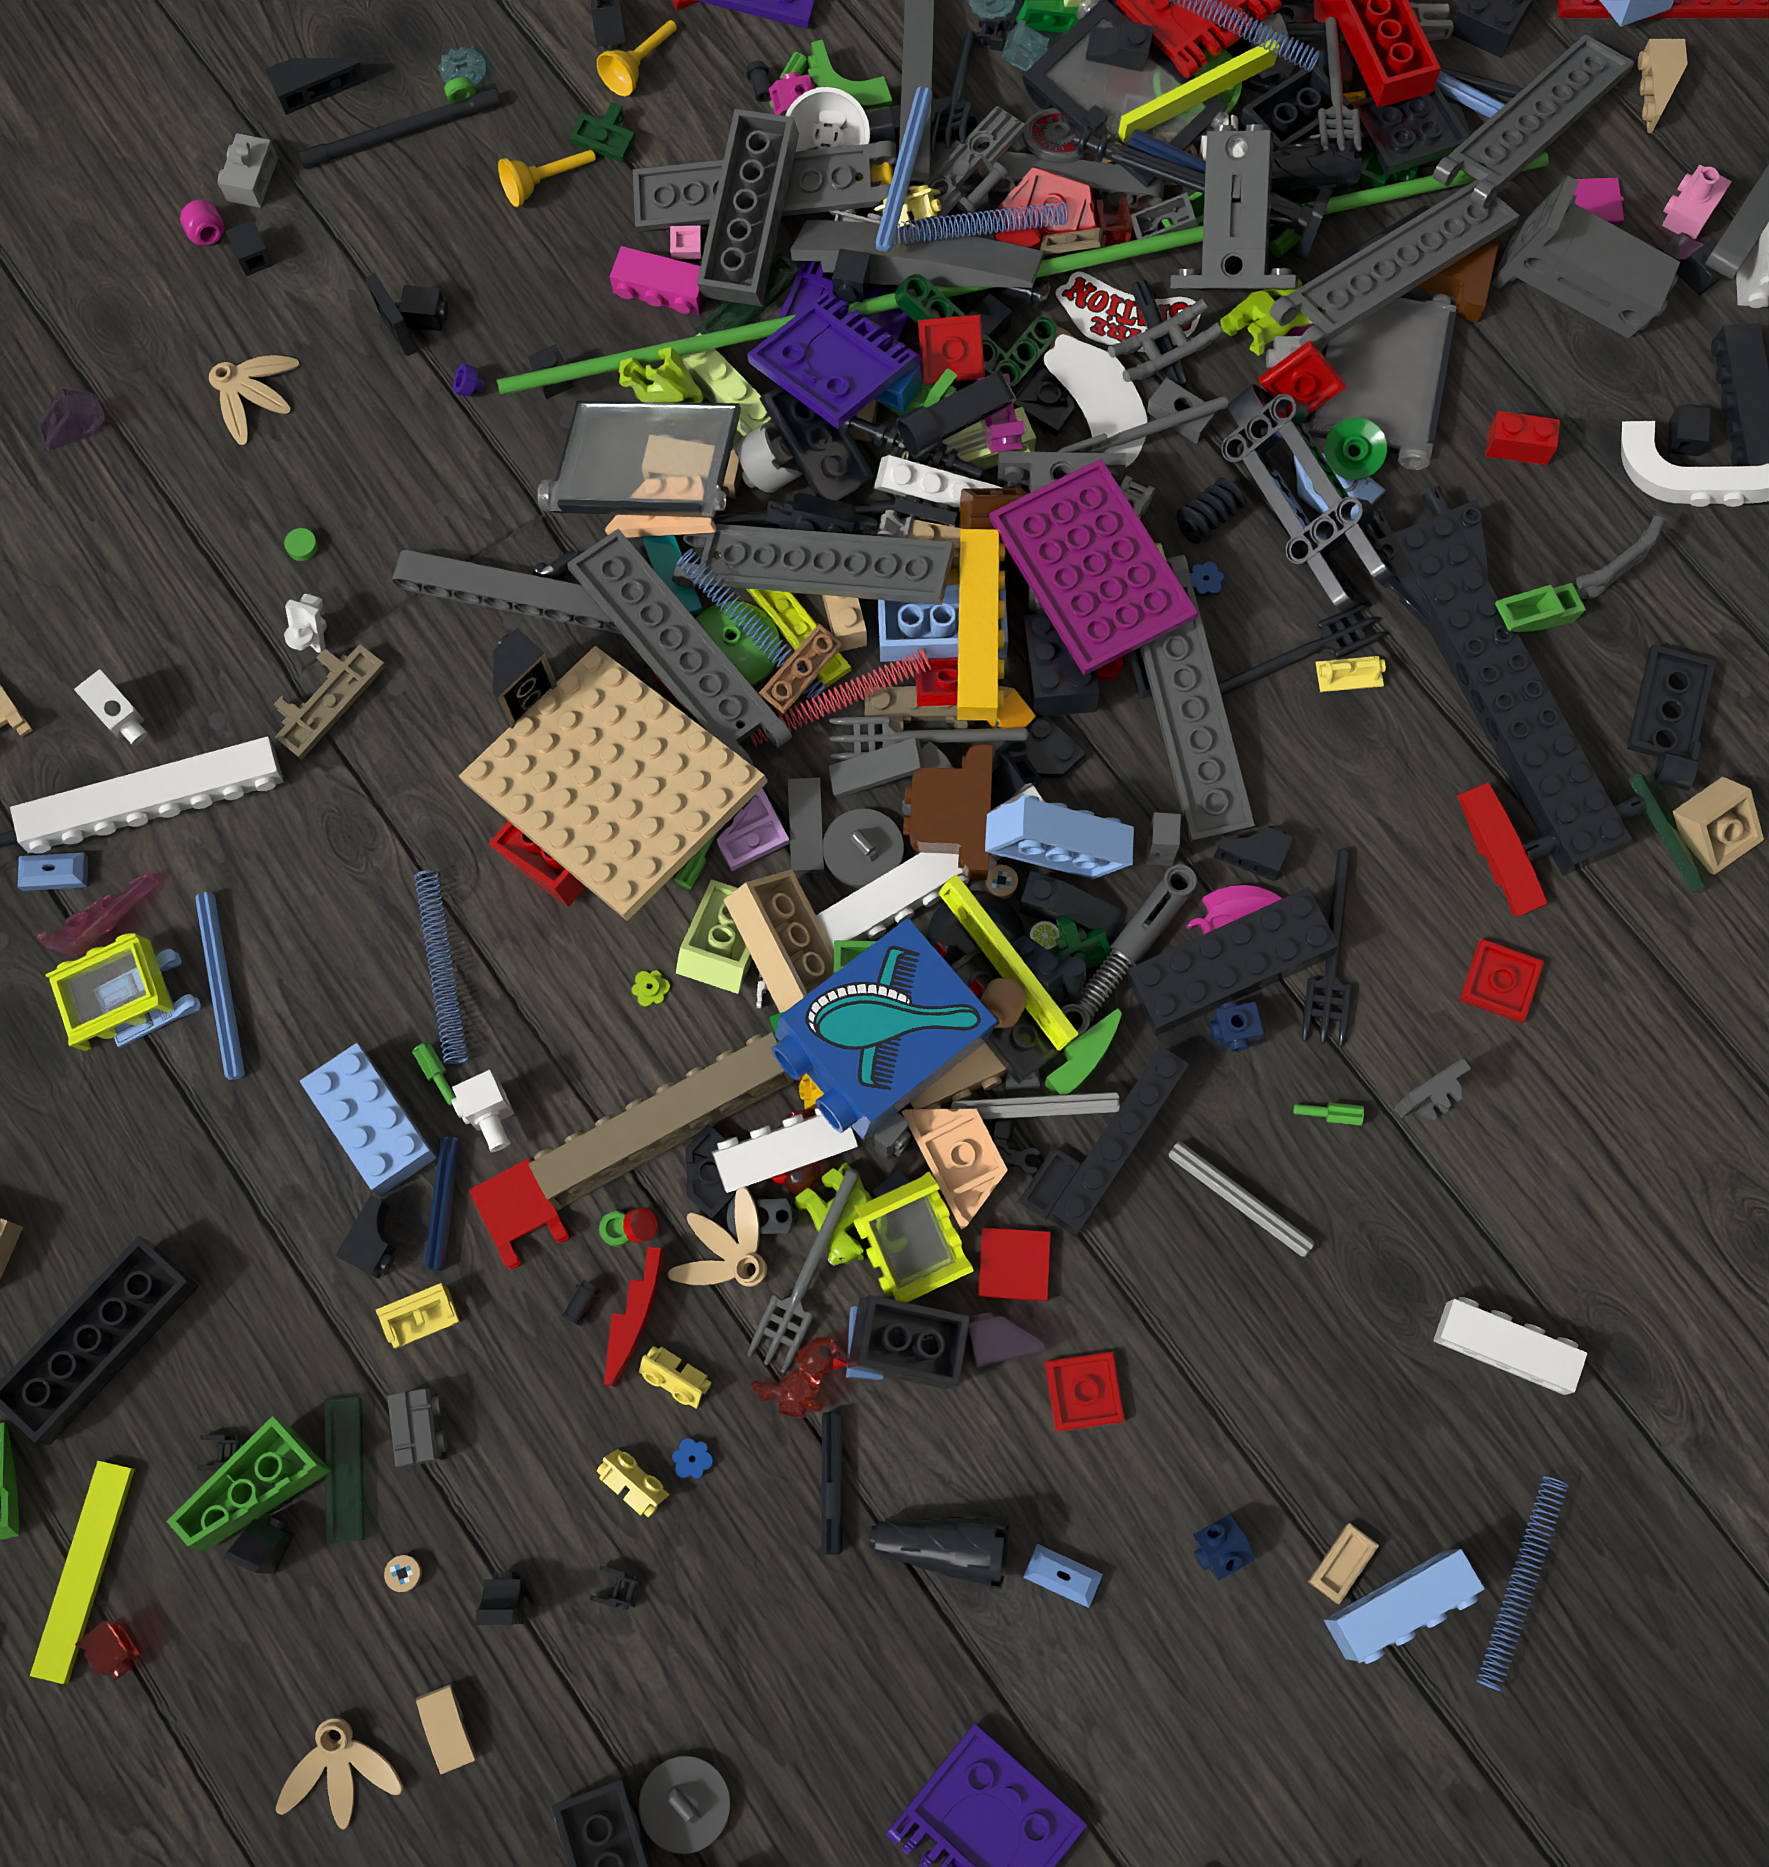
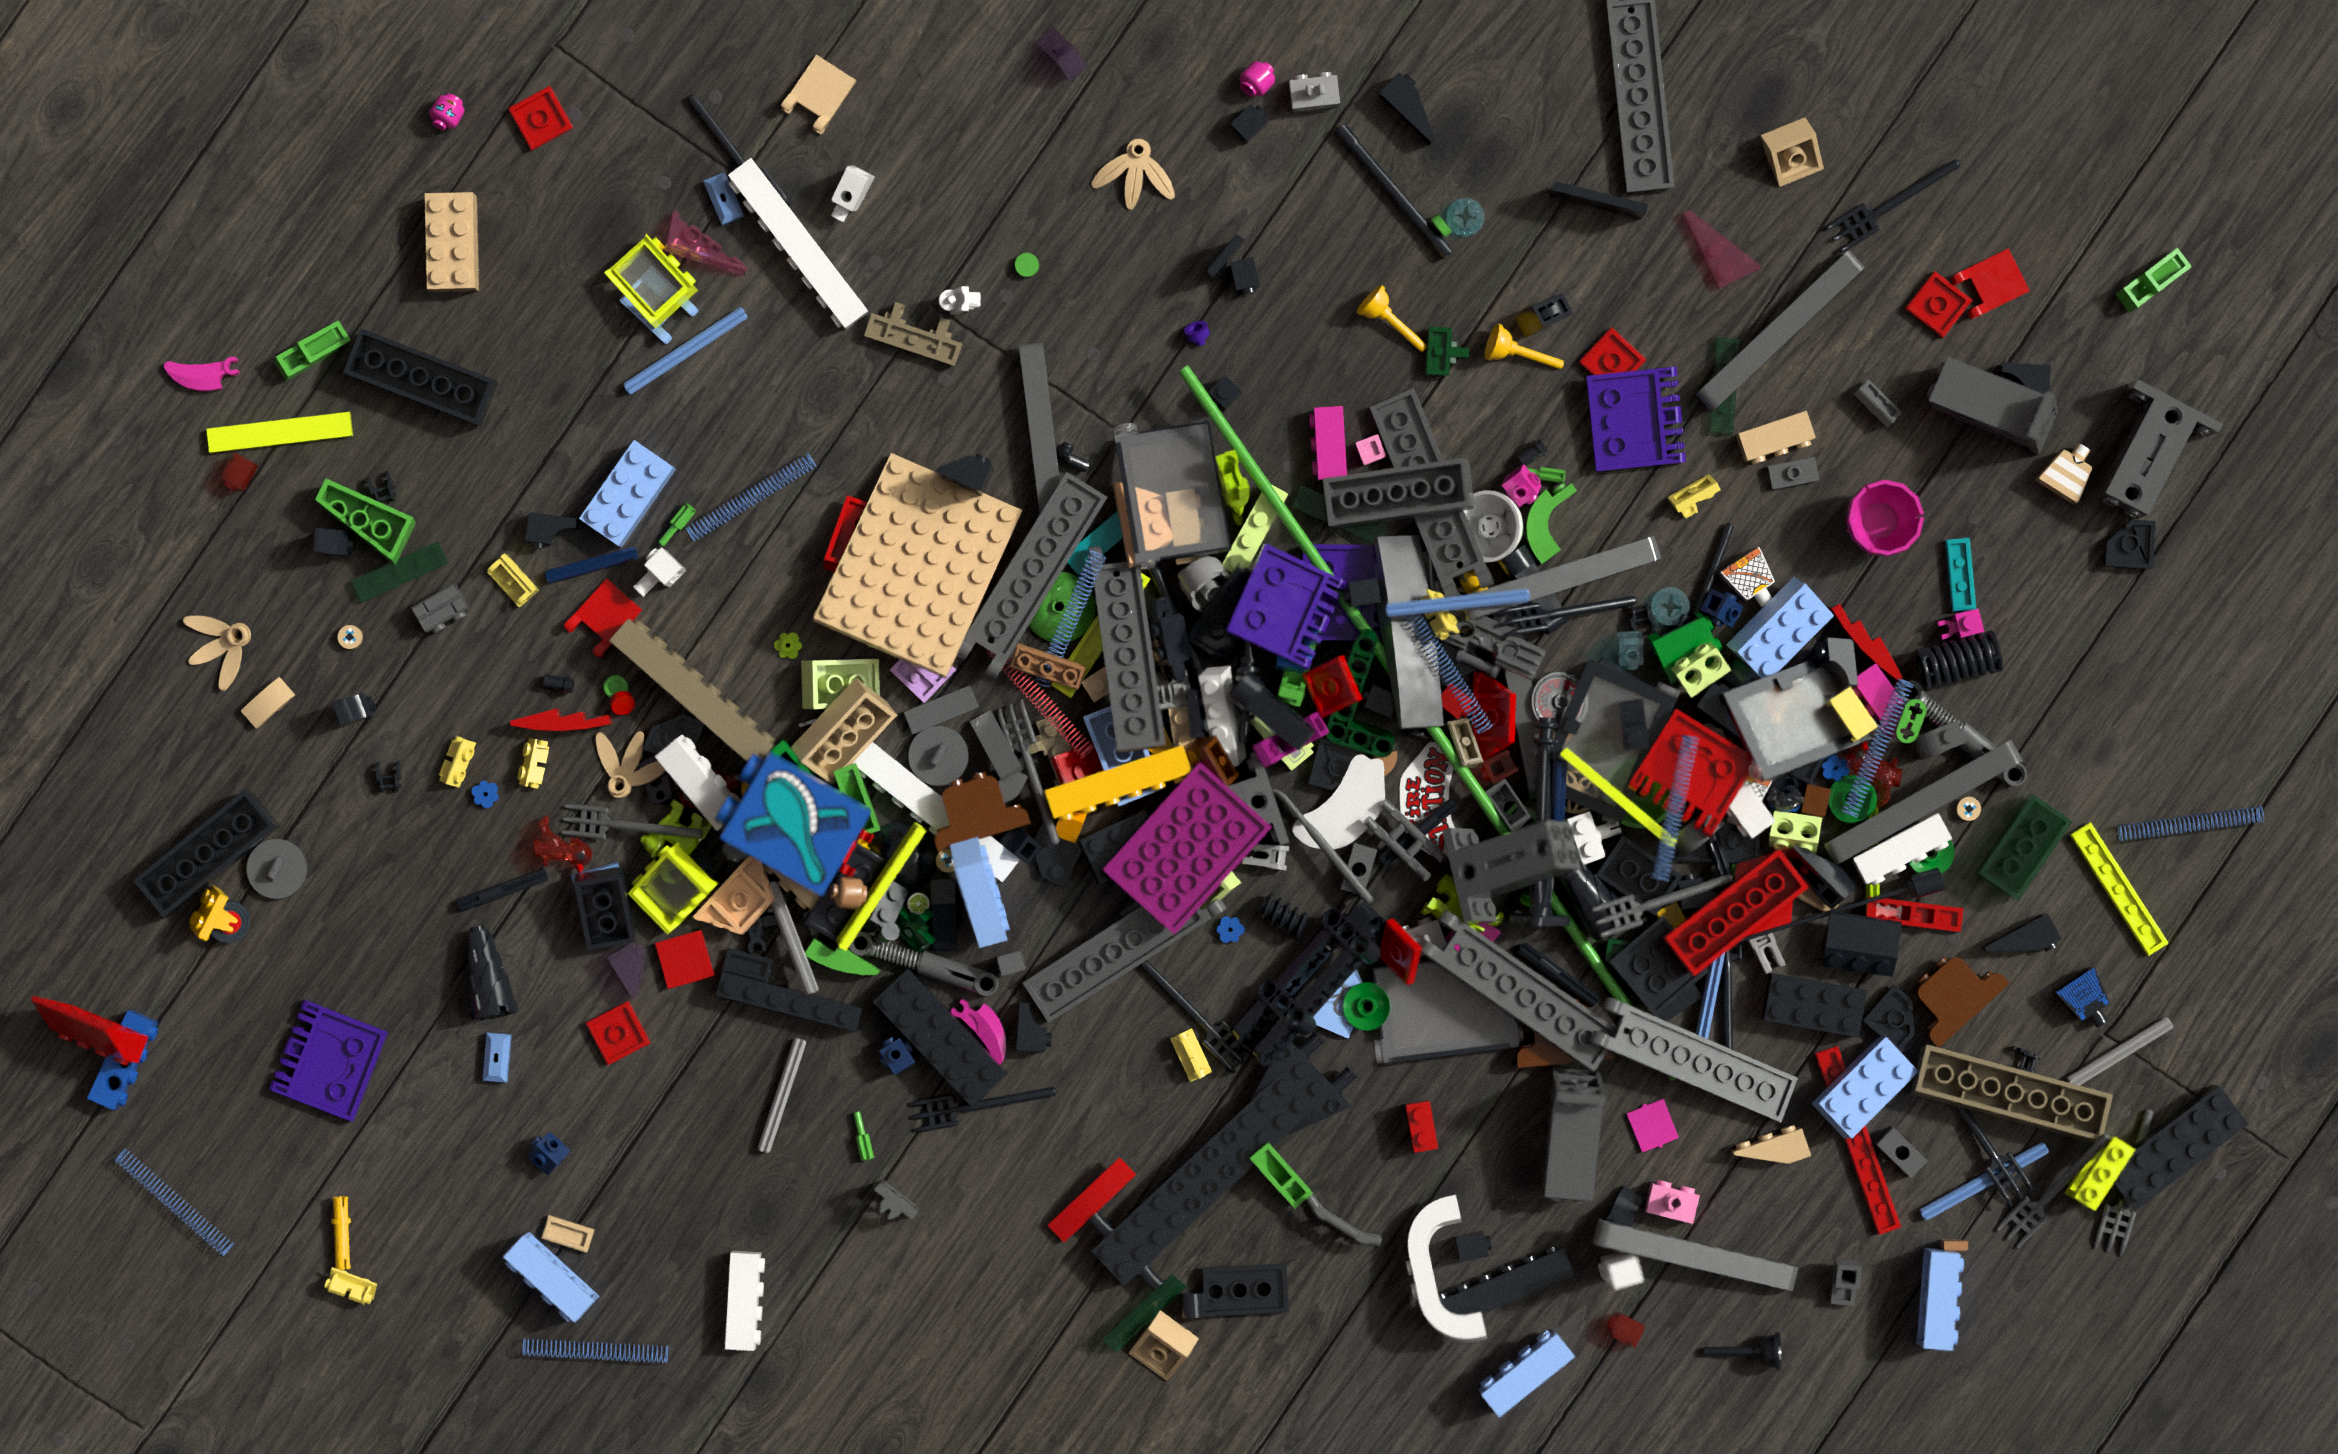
camera: 70 degrees right, 15 degrees up
red tile [1459,938,1544,1023] -> none

